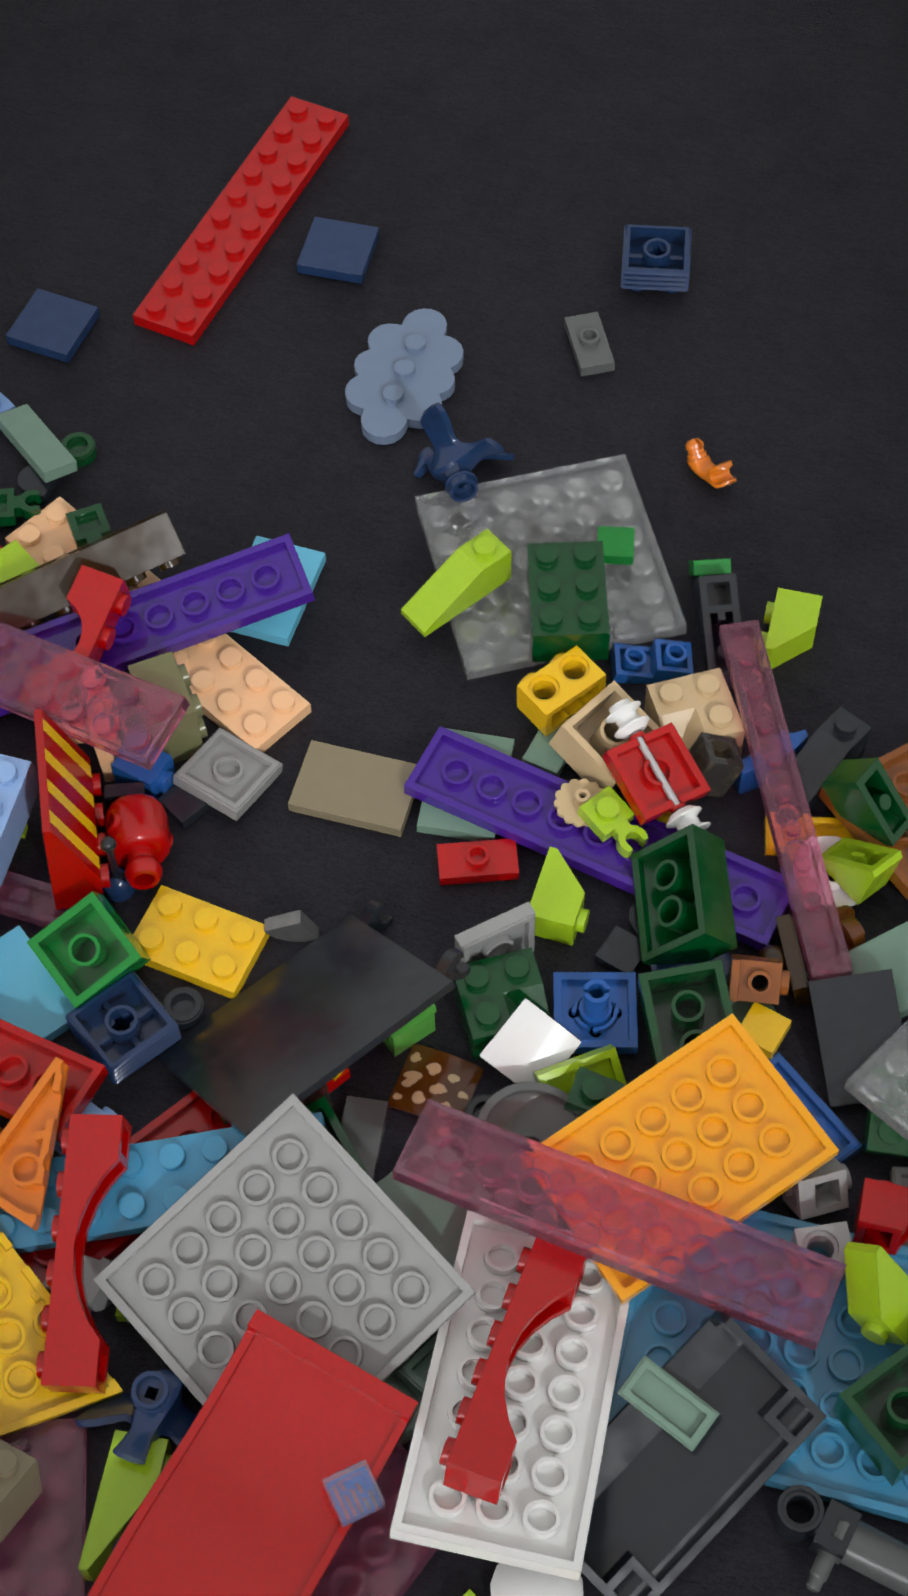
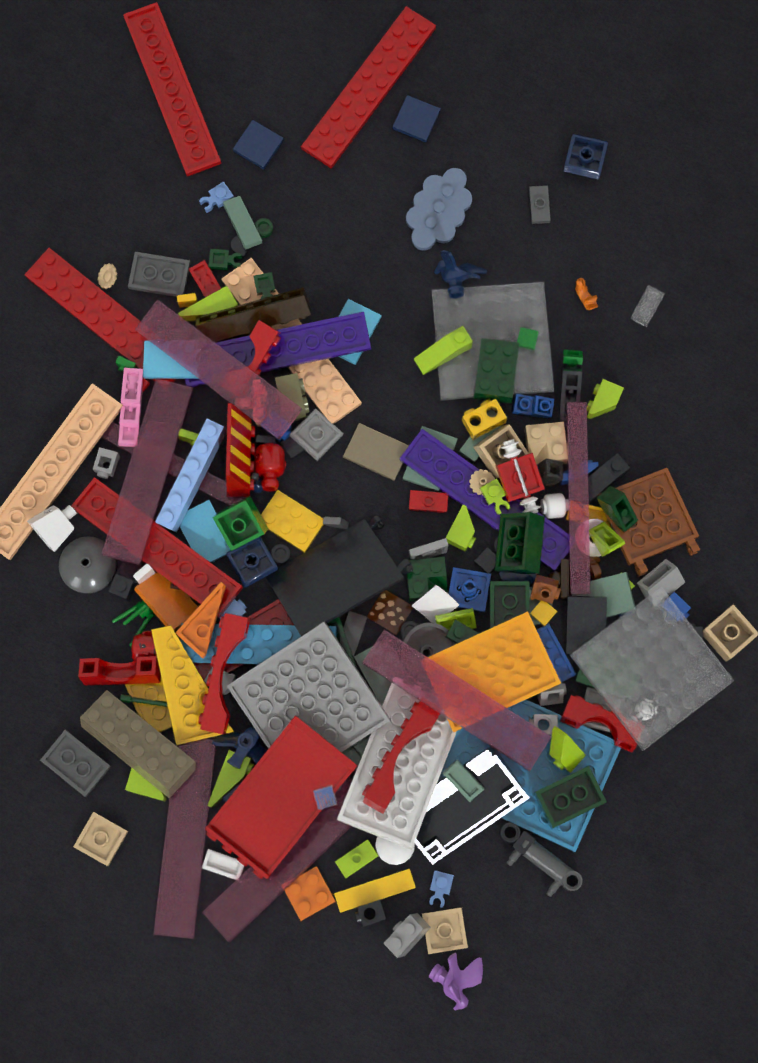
camera: 10 degrees right, 20 degrees up
none -> white head [540,493,570,519]
none -> clear plate [630,285,665,327]

